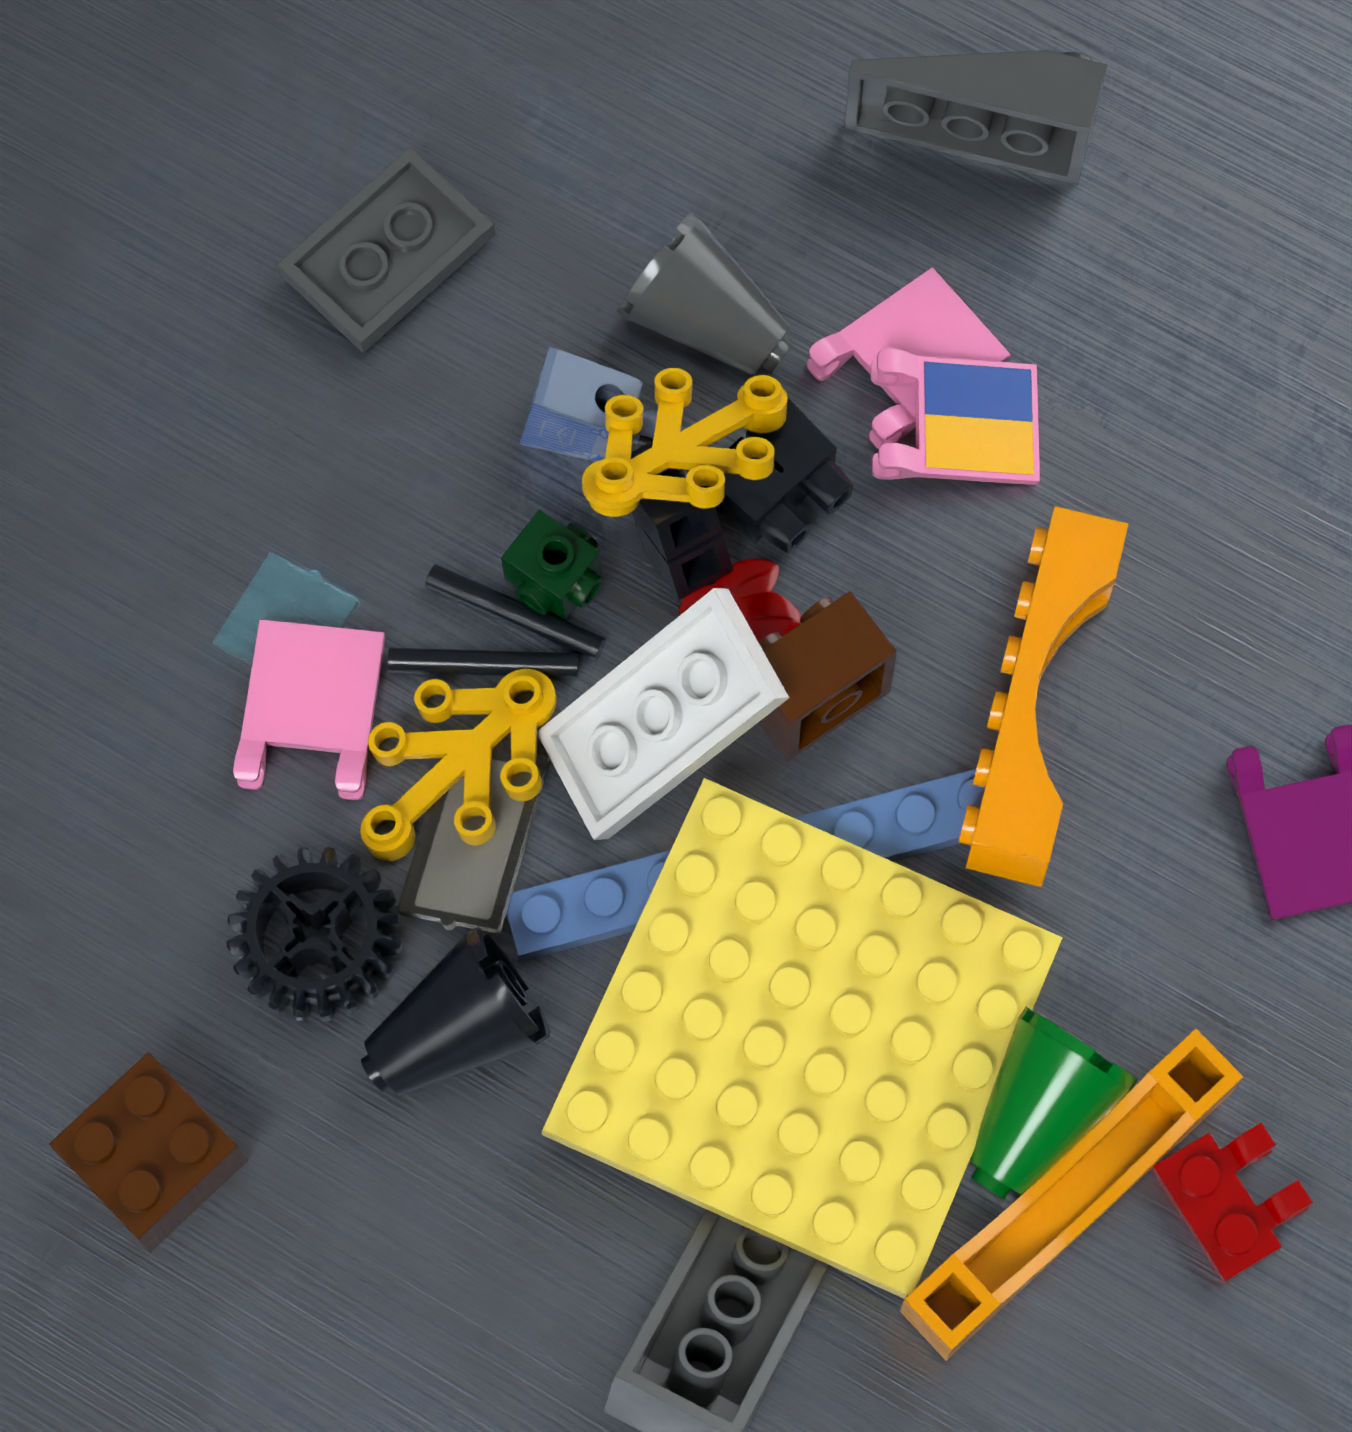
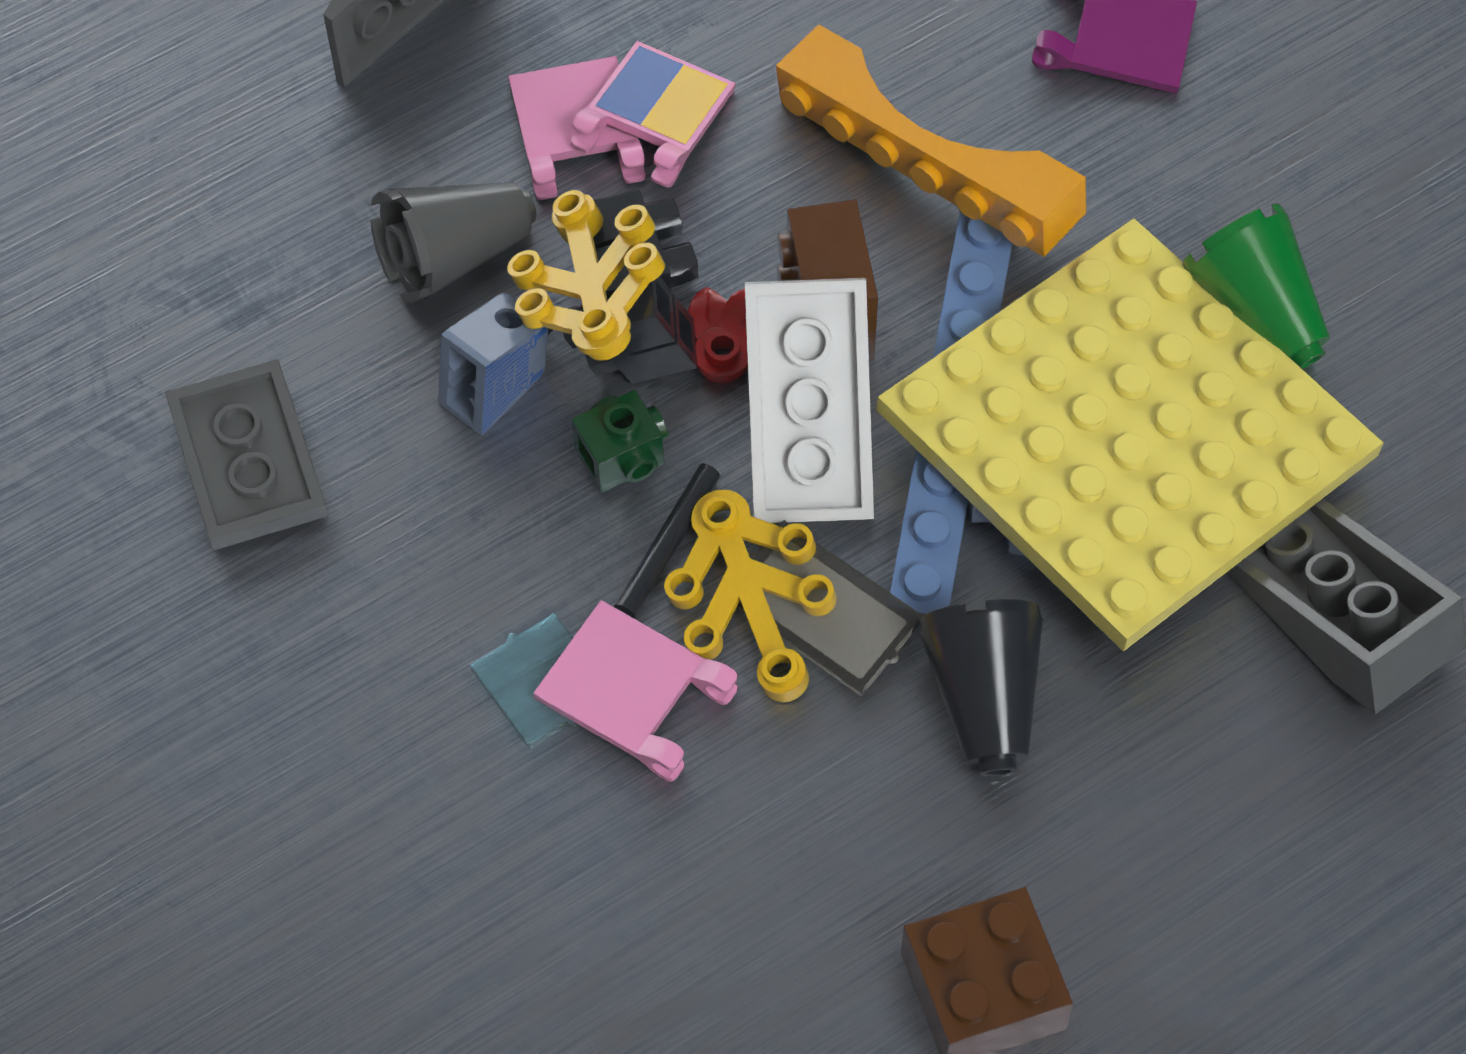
camera: 65 degrees left, 10 degrees down
black gear [226,847,403,1022] -> none
black bar [425,564,606,661] -> none
light orange arch [900,1029,1243,1361] -> none
red plate [1152,1122,1313,1284] -> none

